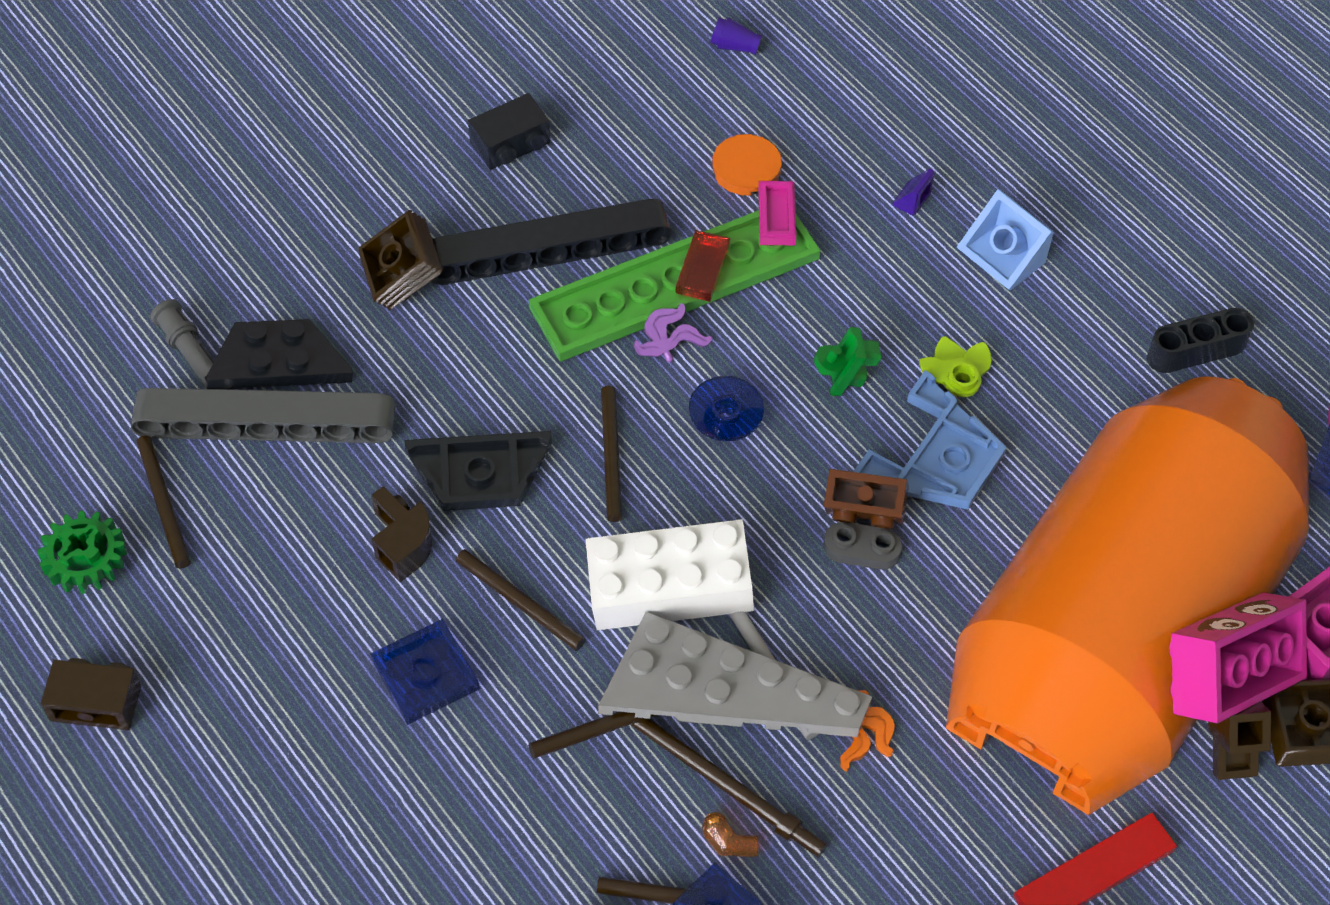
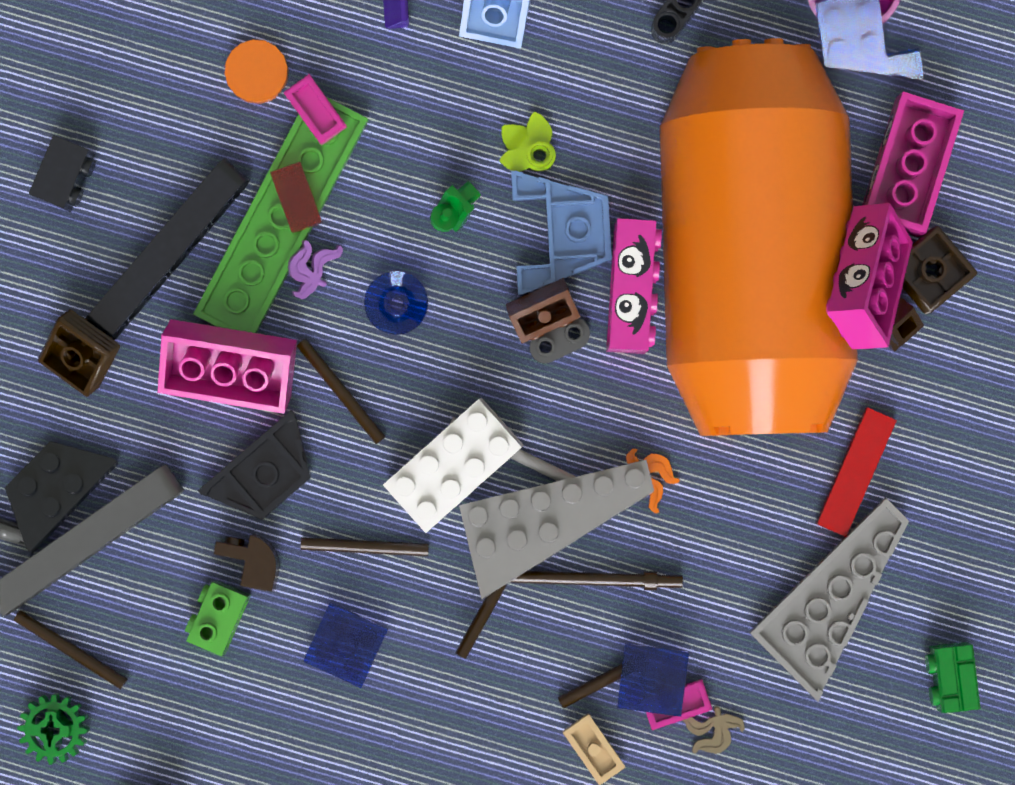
camera: 35 degrees left, 30 degrees up
clear orange arm [702,812,758,857] -> none
none -> dark pink brick [157,319,297,414]
none -> bright green brick [185,580,251,657]
none -> dark pink brick [606,218,662,354]

